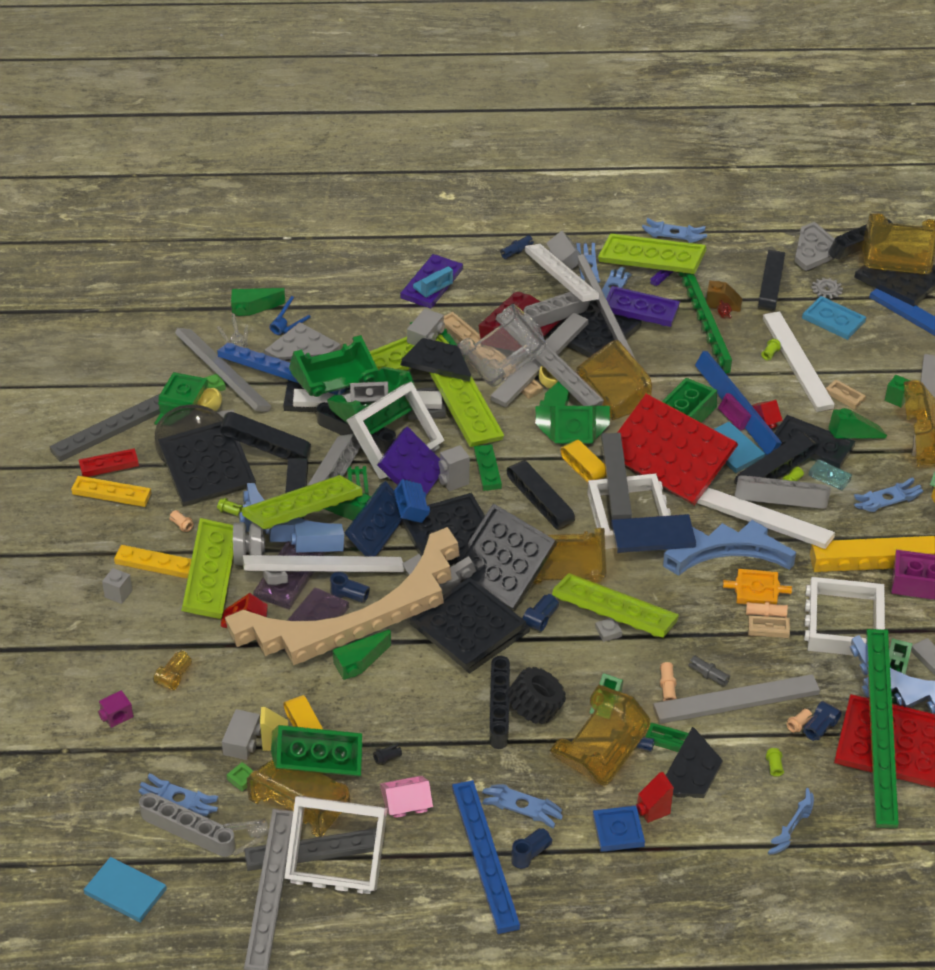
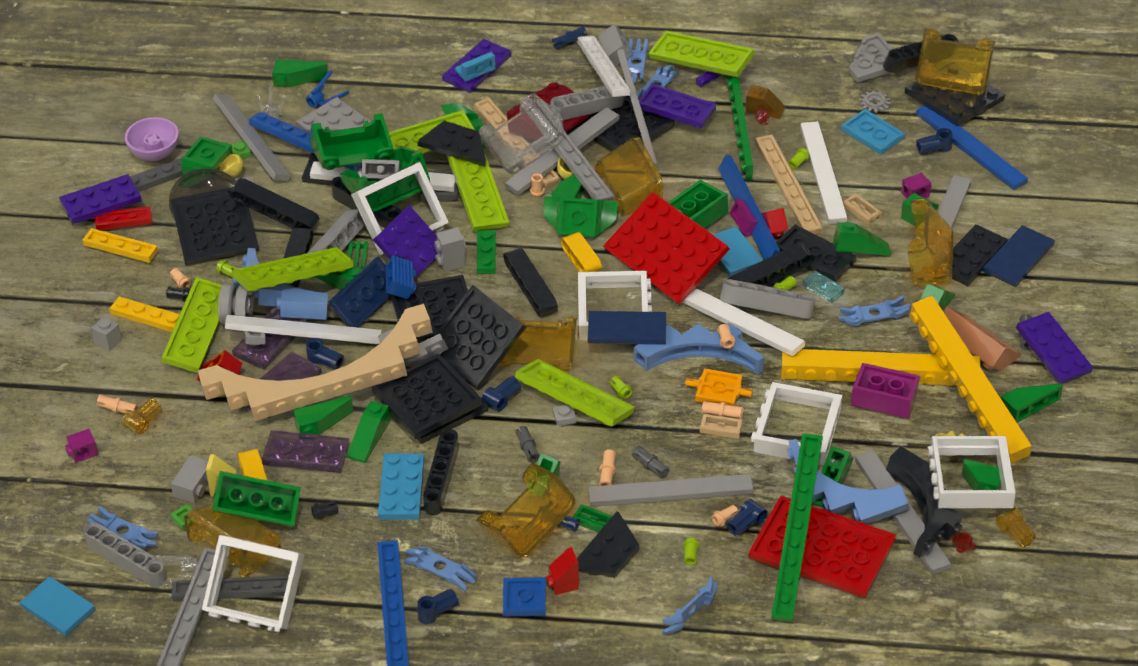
camera: 10 degrees right, 0 degrees up
bright pink slope [380,776,433,818] -> none
light grey brick [407,308,445,345] -> none
black tyre [507,667,566,724] -> none
dark grey tile [601,433,632,520] -> none
medium blue piece [642,218,707,243] -> none
black beam [758,250,785,311] -> none
none -> dark purple plate [59,174,142,225]
none -> light nougat pin [97,394,138,417]
none -> lavender piece [125,117,179,162]
none -> black pin [166,286,191,302]
none -> clear purple plate [262,430,350,473]
none -> green slope [347,401,390,463]
none -> dark azure plate [378,453,424,520]
none -> dark grey pin [516,426,540,463]
none -> light nougat pin [530,174,545,198]
none -> lime pin [609,376,632,399]
none -> light nougat pin [717,324,735,349]
none -> tan tile [755,135,823,234]
none -> magenta brick [901,173,932,199]
none -> dark blue piece [916,128,953,154]

